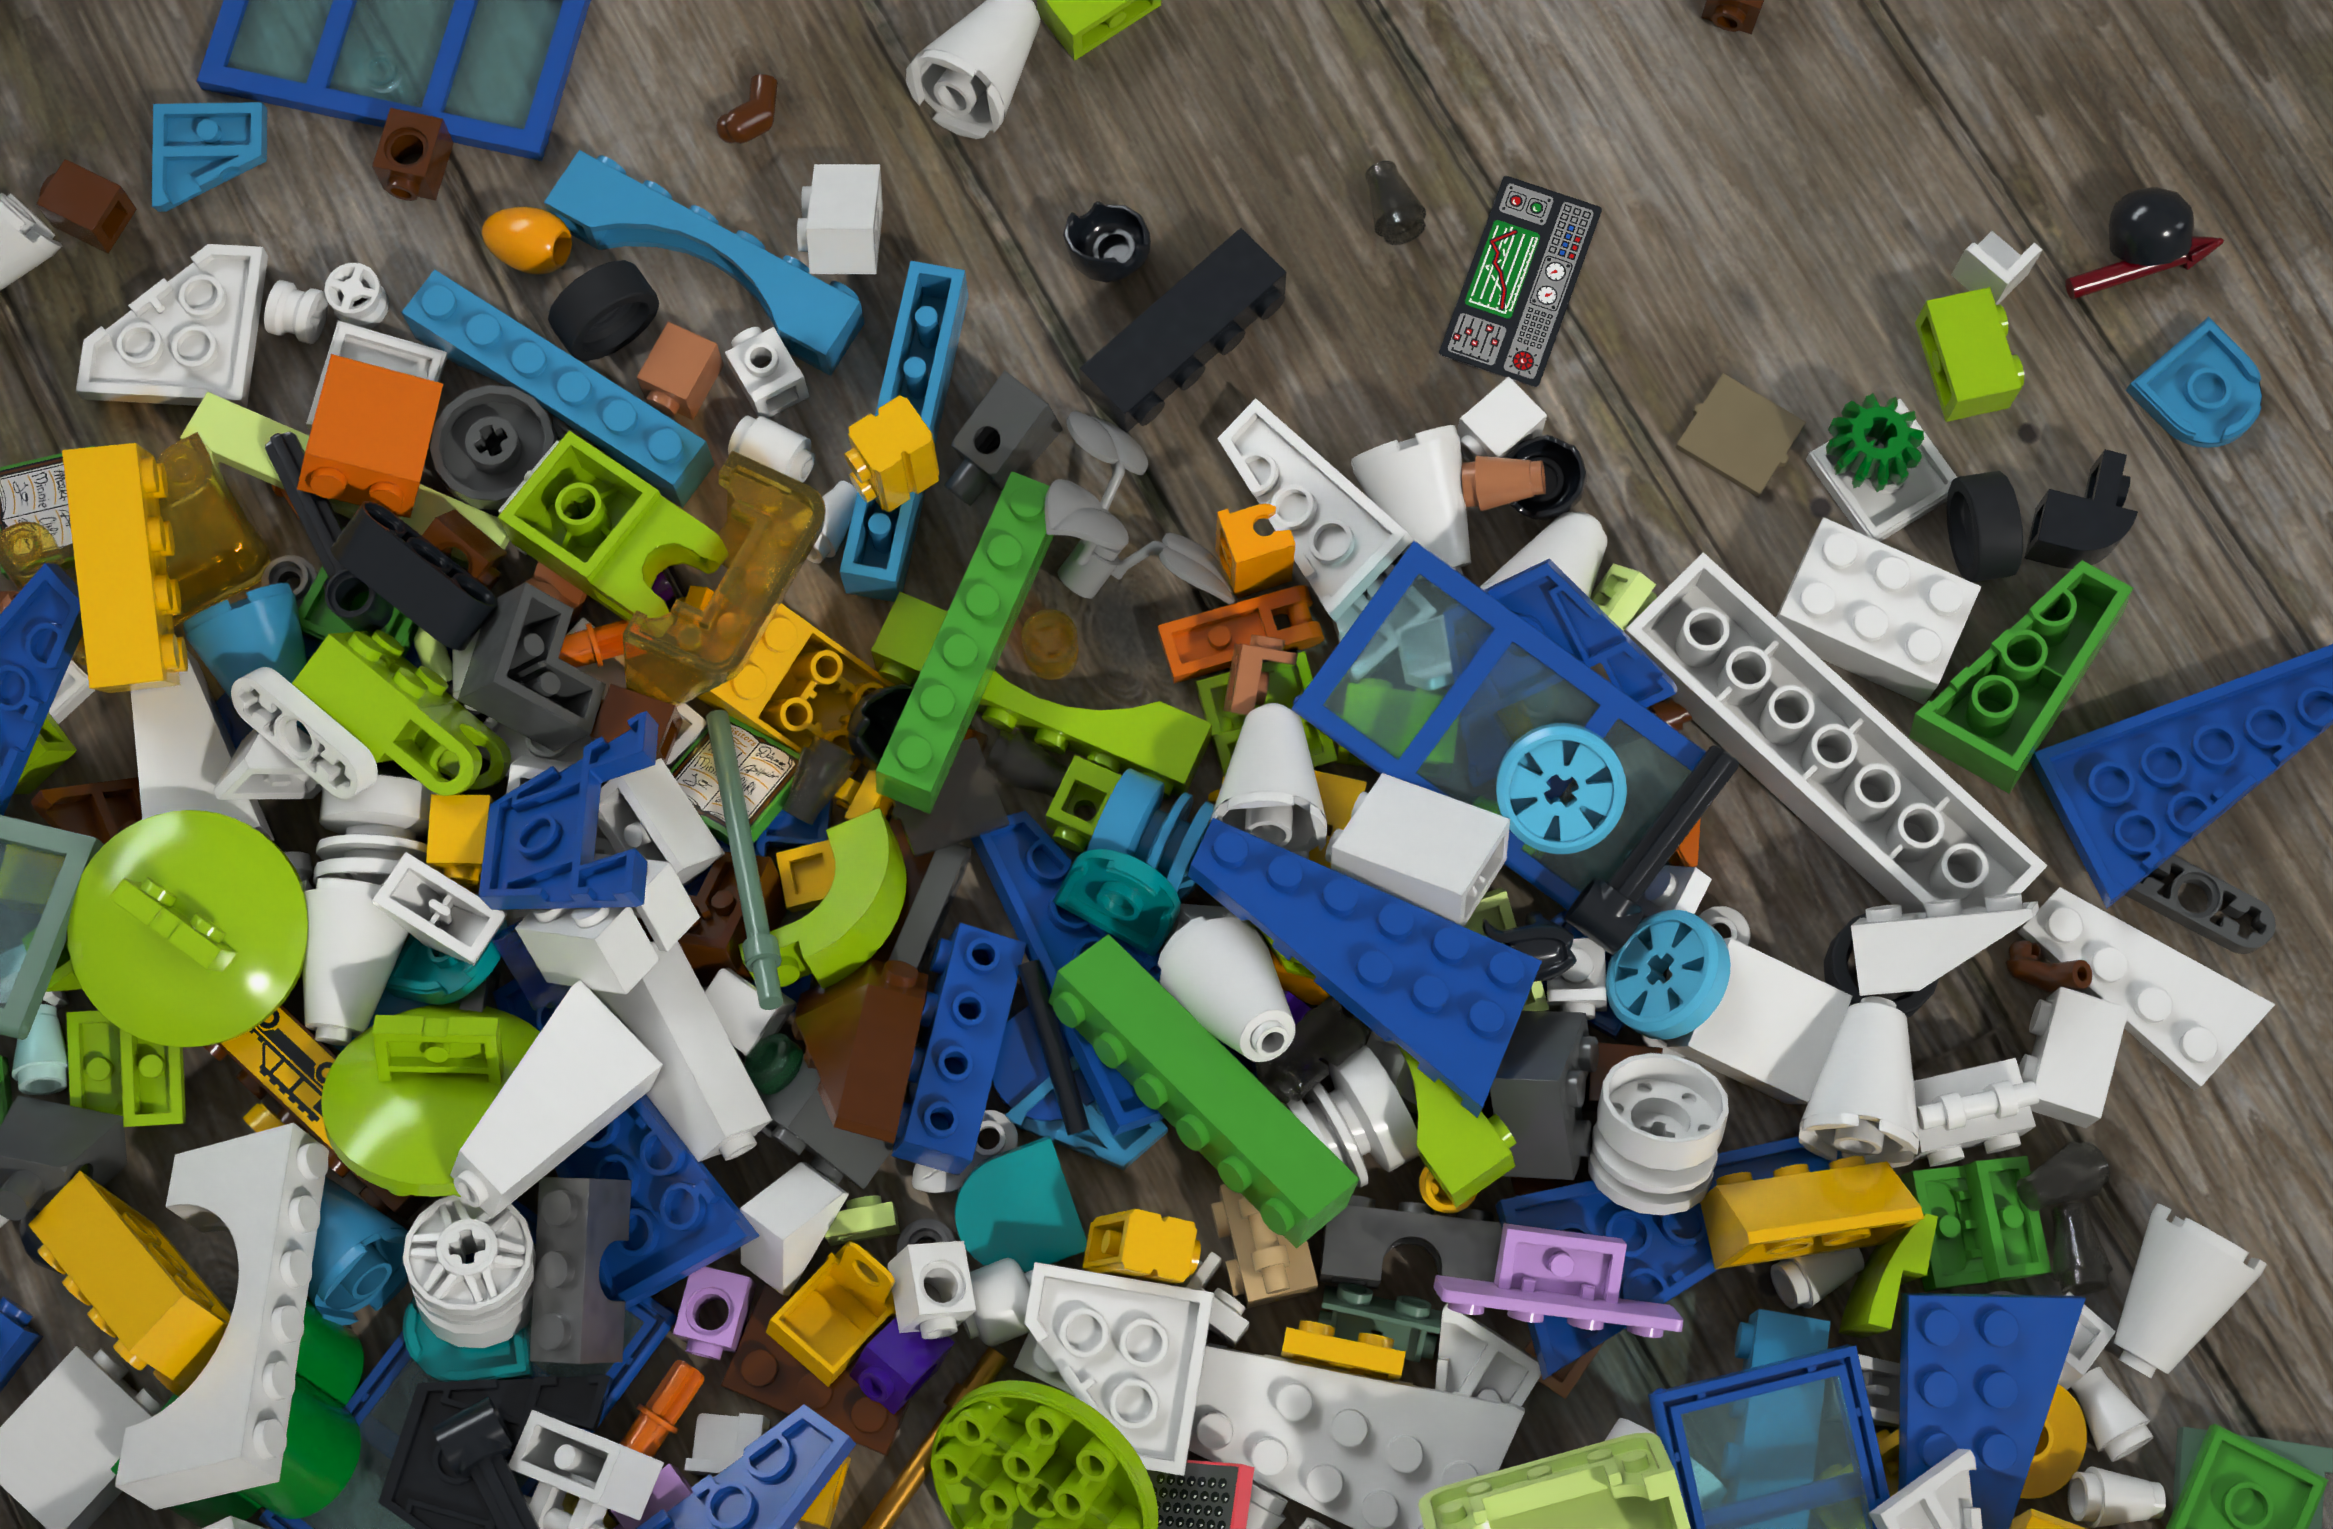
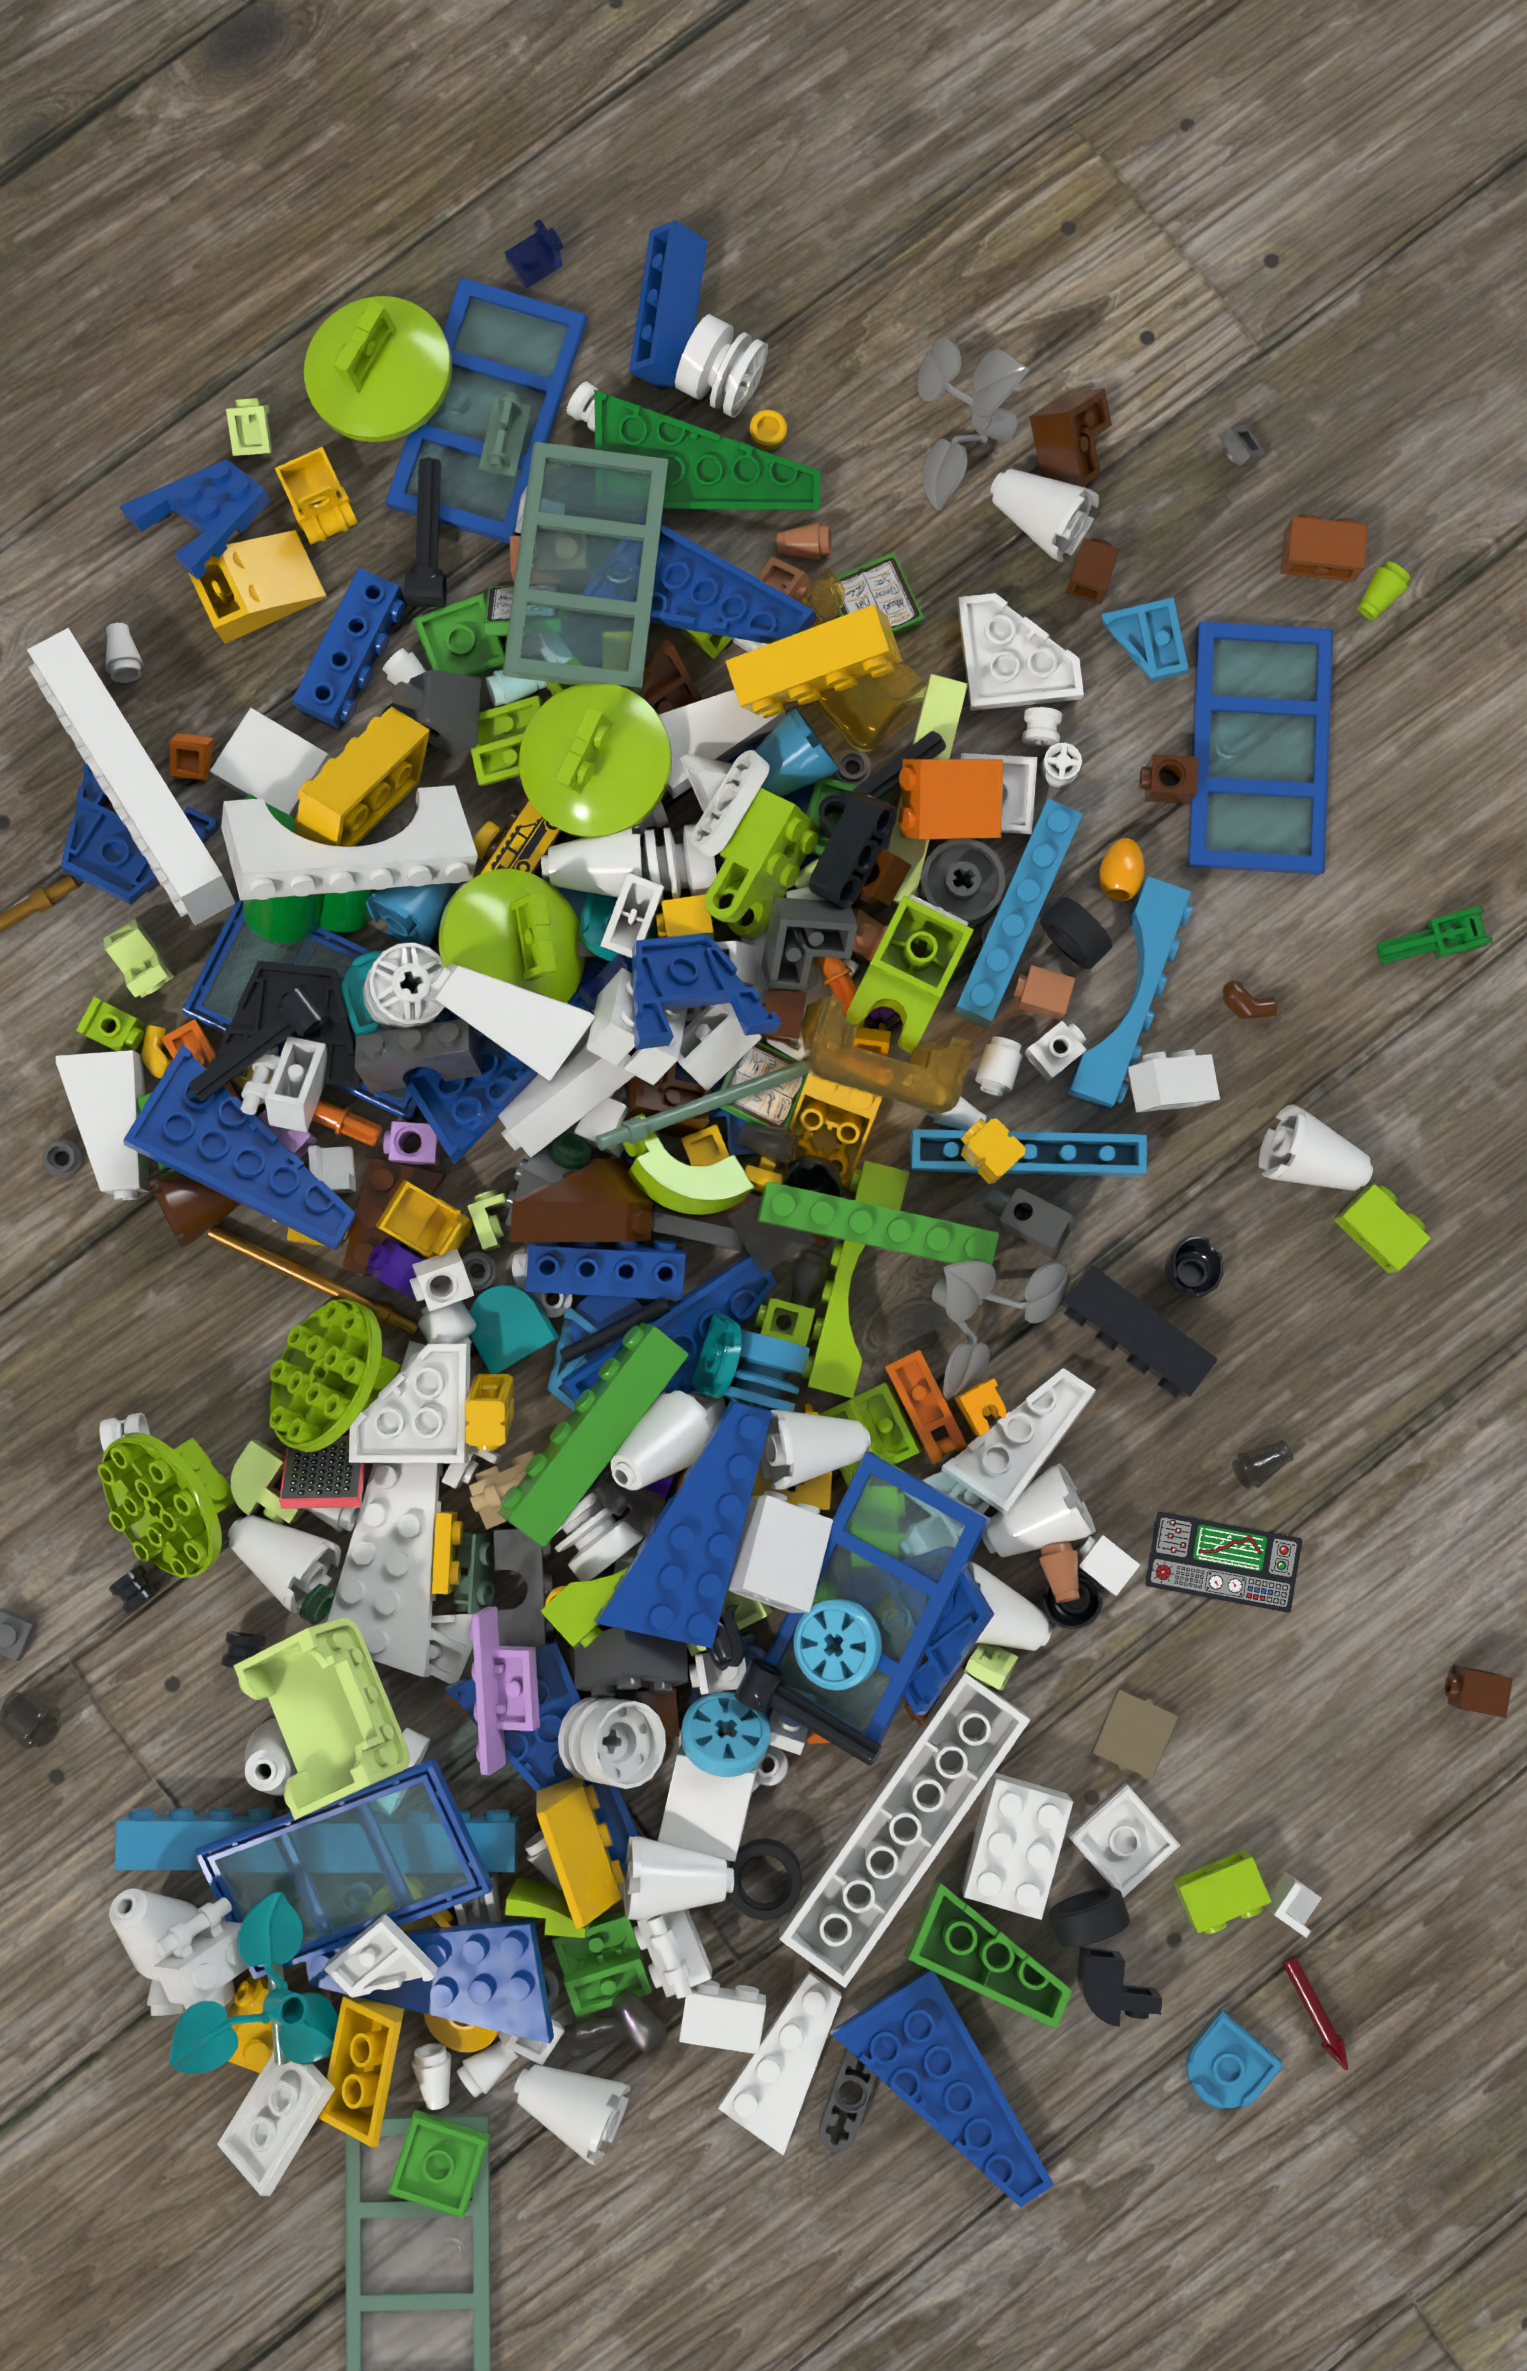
camera: 80 degrees right, 10 degrees up
white slope [740,1162,849,1296] -> none
clear yellow wheel [1021,609,1079,680] -> none
nougat bracket [1223,635,1298,715] -> none
green gear [1826,393,1924,492] -> none
white slope [1851,893,2039,996] -> none
reddish brown arm [2006,941,2092,993] -> none
black hair [2109,187,2194,266] -> none

